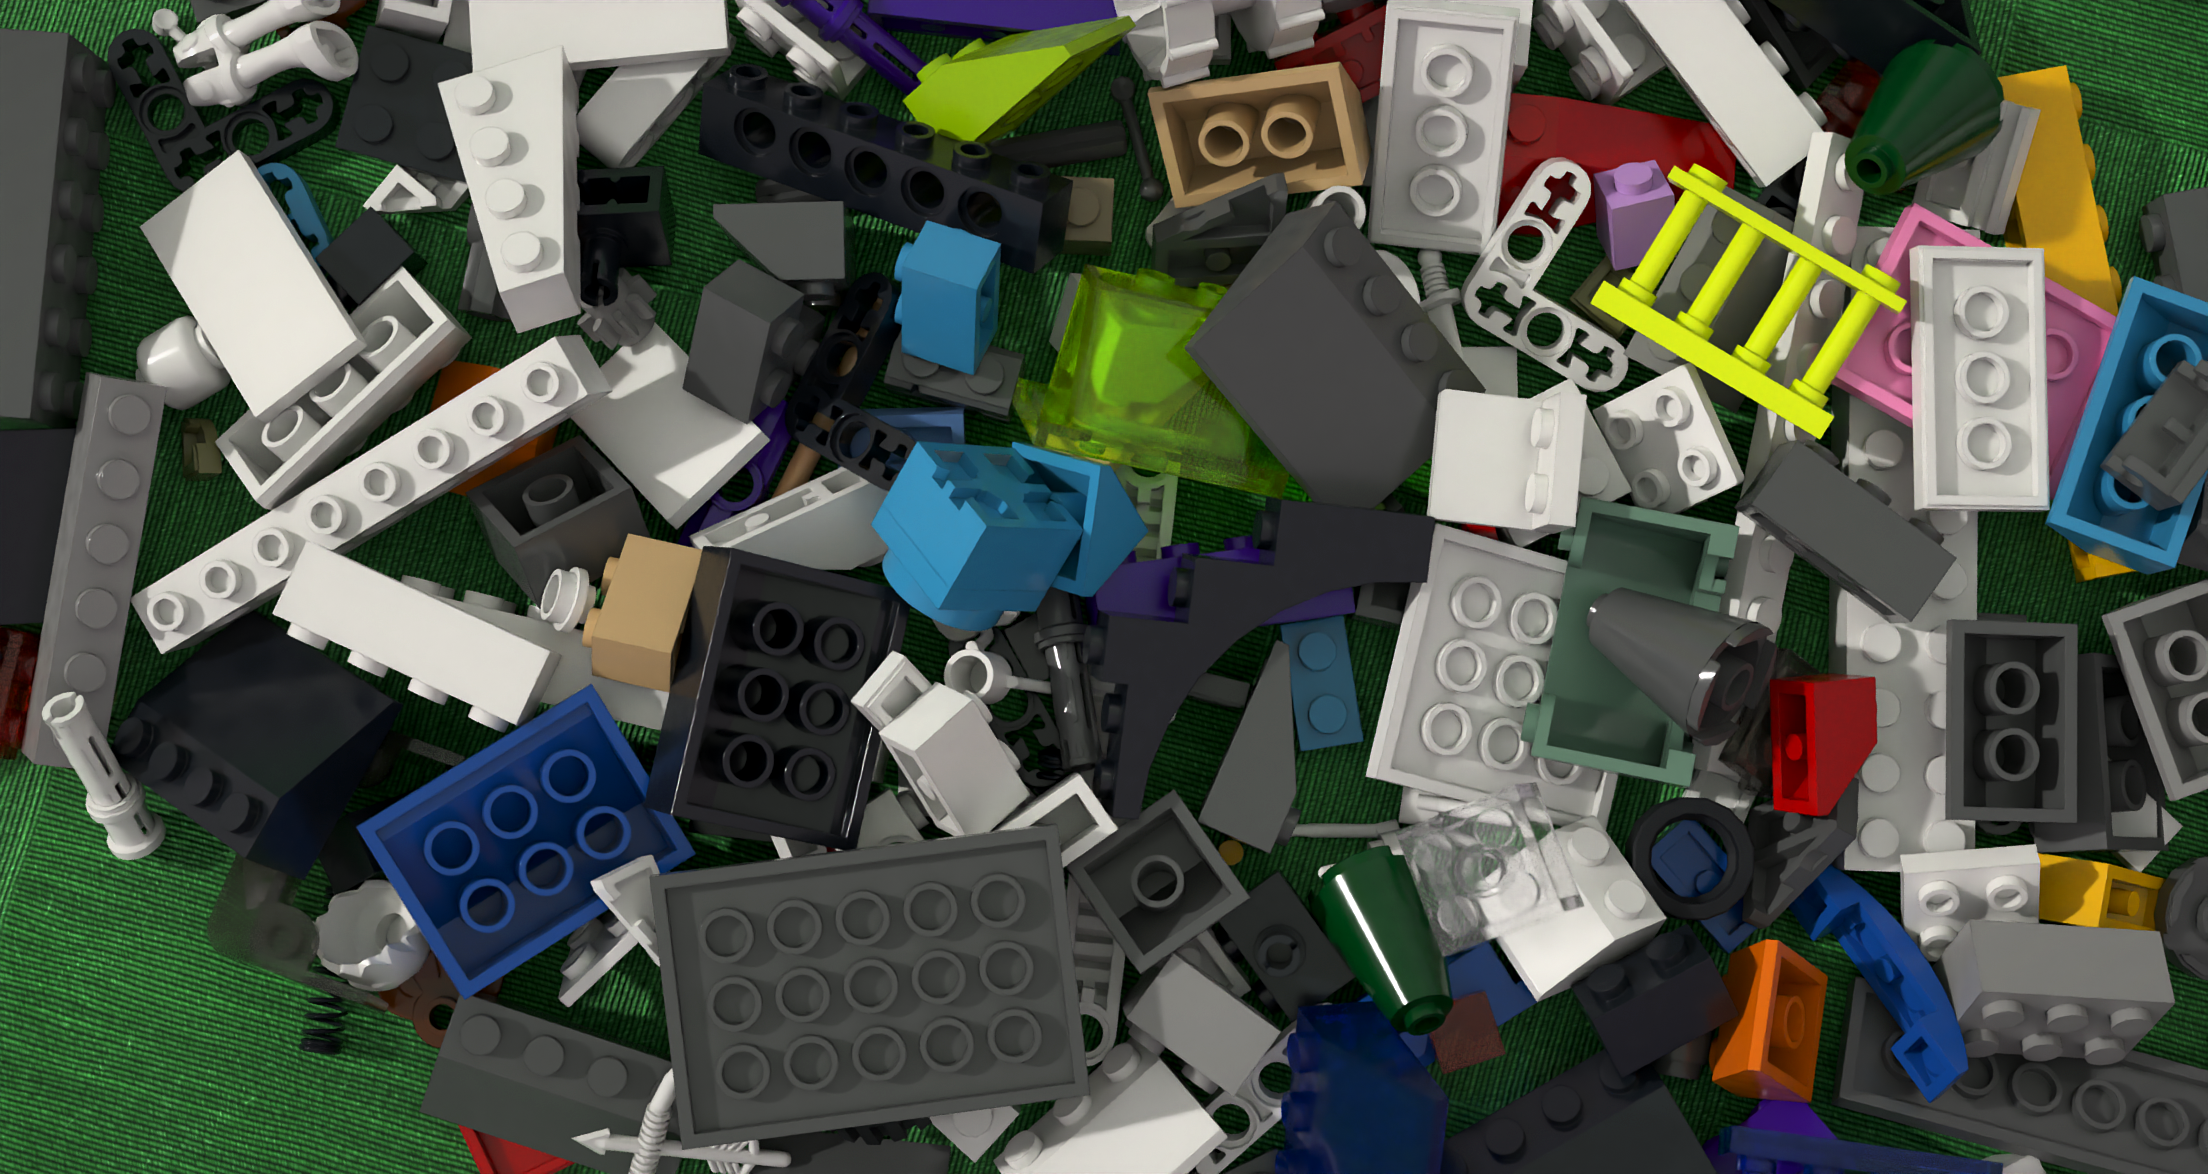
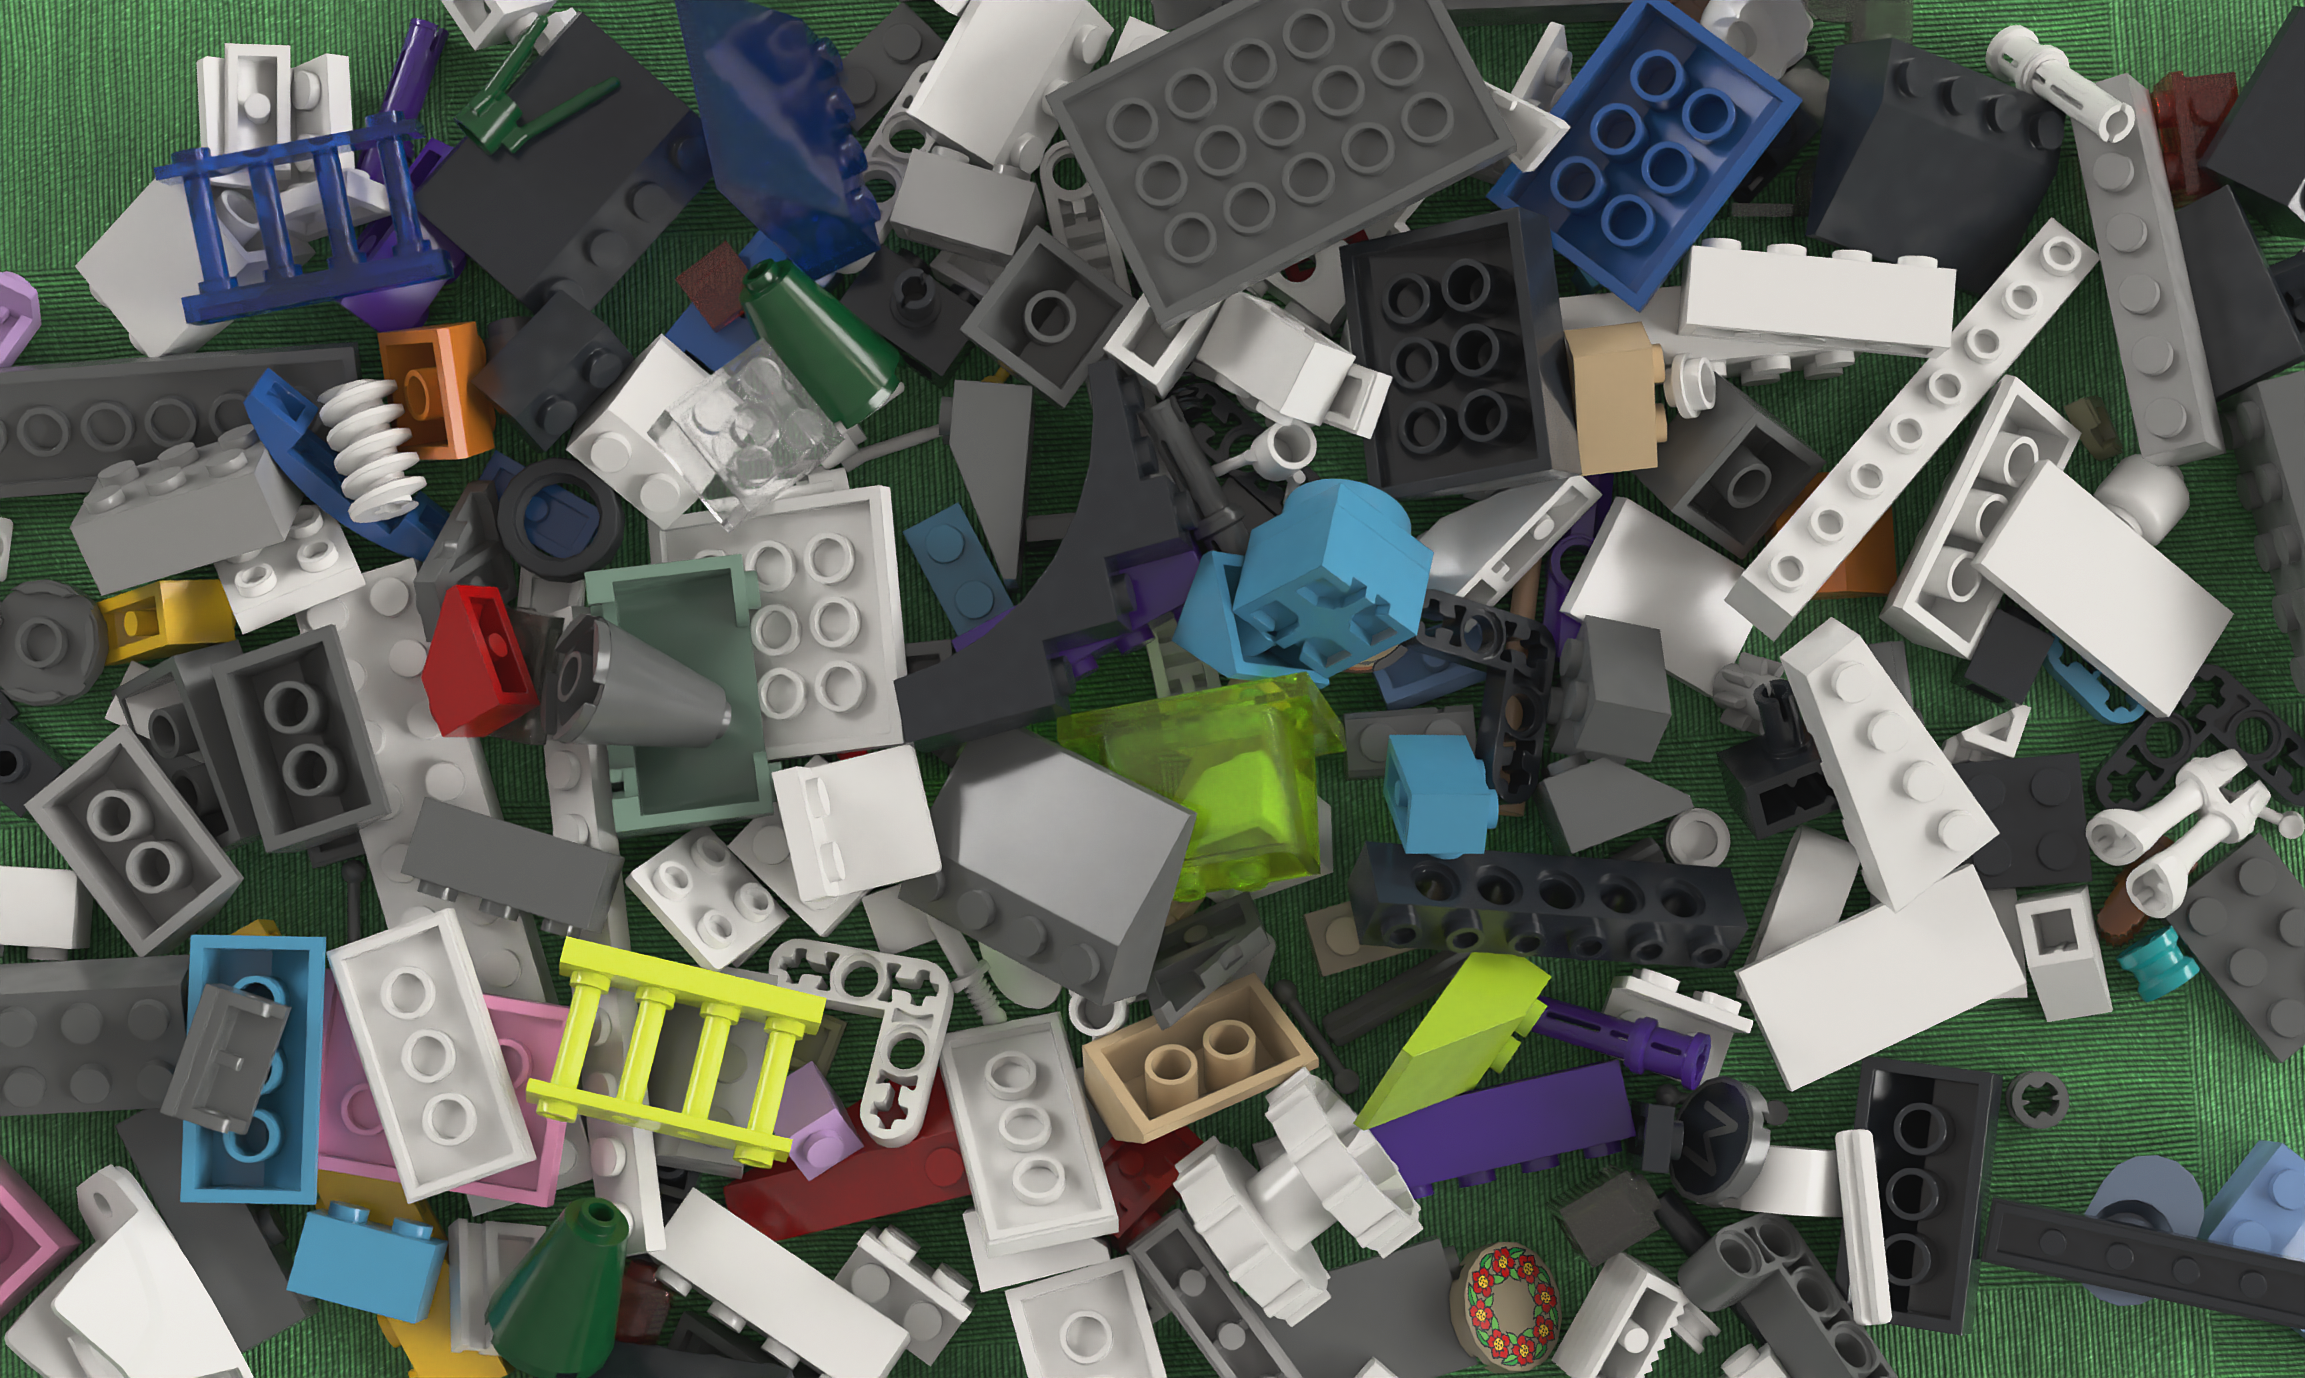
camera: 160 degrees right, 0 degrees up
none -> dark azure brick [286,1200,448,1324]
none -> white piece [317,379,427,523]
none -> dark grey hinge [341,859,367,944]
none -> white tile [1663,808,1730,867]

